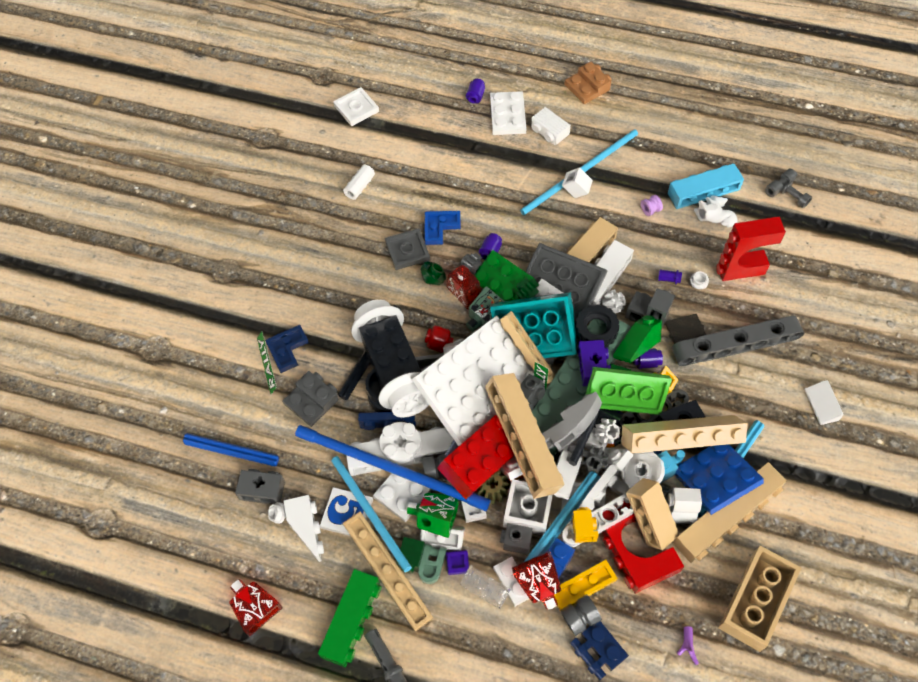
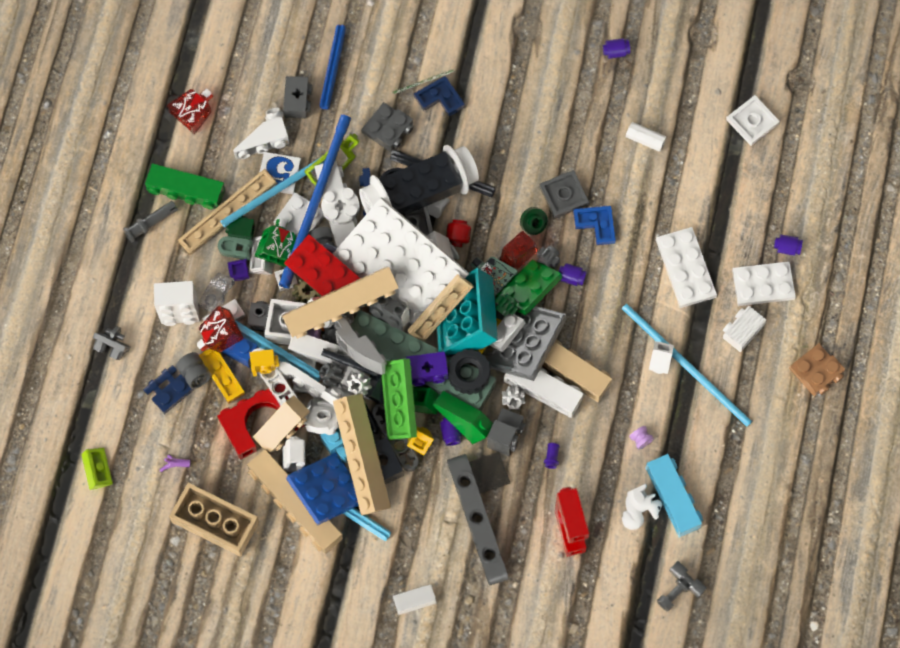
camera: 85 degrees right, 10 degrees up
white plate [690,271,709,289] -> none
none -> white brick [154,281,200,326]
none -> lime sword [304,133,360,186]
none -> dark purple brick [602,38,630,59]
none -> white plate [656,227,717,308]

